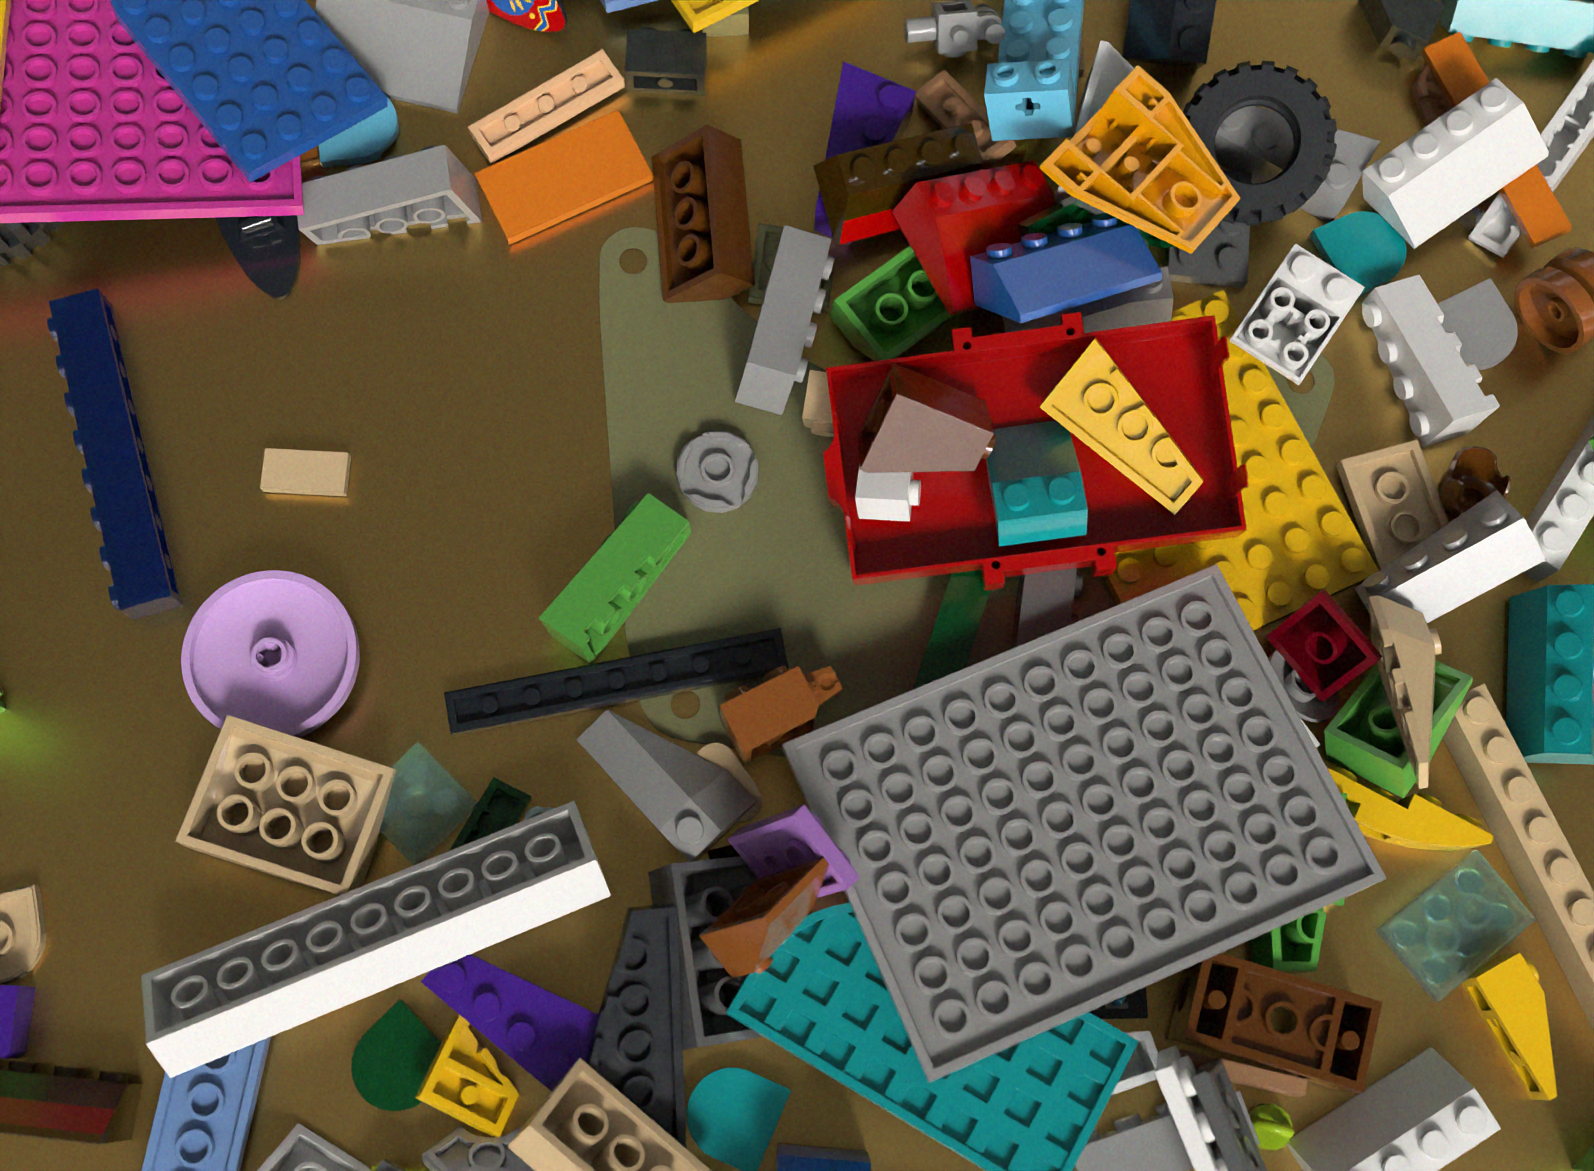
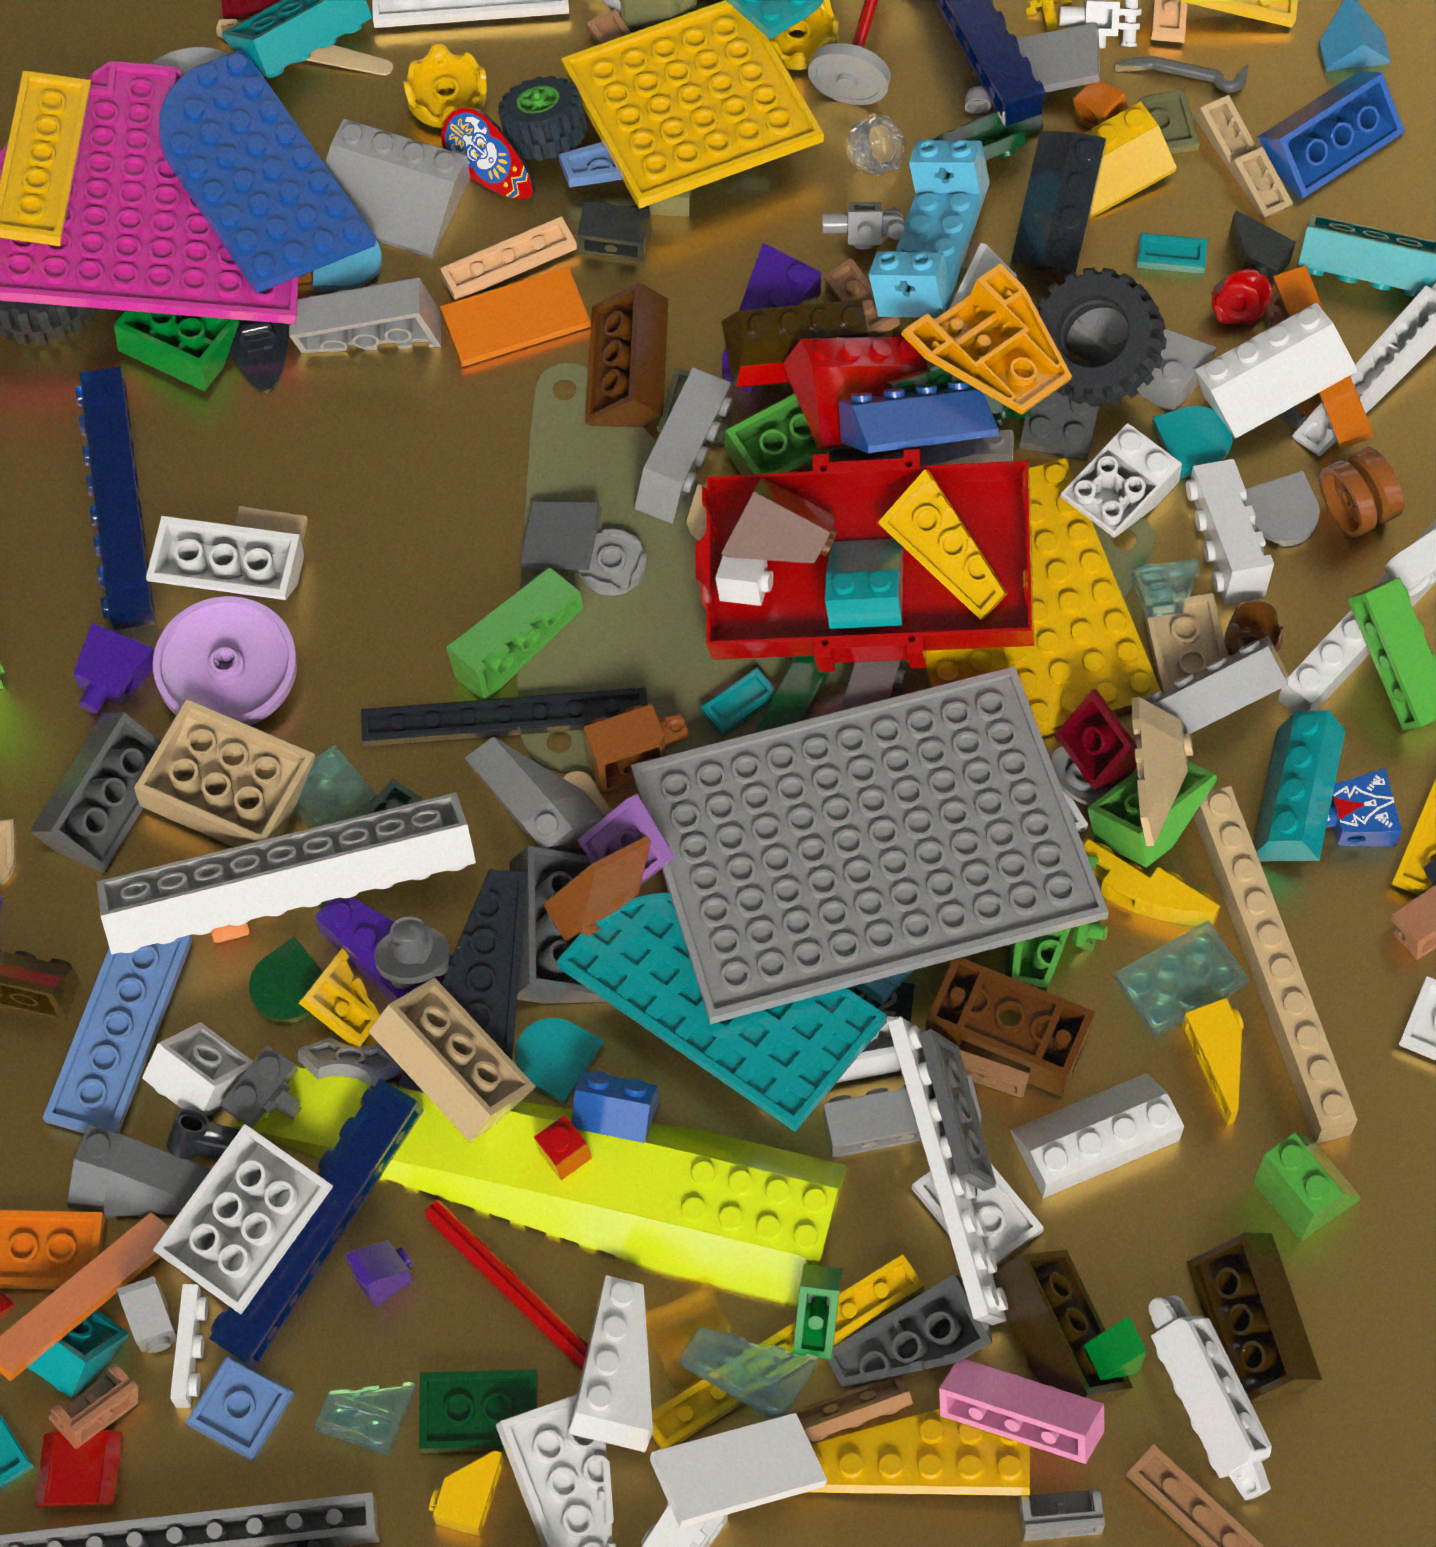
camera: 15 degrees right, 10 degrees down
lime tile [1248,1103,1294,1150] -> none
none -> dark grey slope [29,712,161,873]
none -> dark purple torso [74,623,154,714]
none -> green wedge [114,311,239,391]
none -> white slope [146,516,305,600]
none -> dark grey plate [374,916,450,989]
none -> dark grey tile [520,502,602,570]
none -> teal tile [700,667,777,737]
none -> clear light blue wing [1132,559,1199,618]
none -> teal tile [1137,233,1208,274]
none -> red hair [1211,269,1272,325]

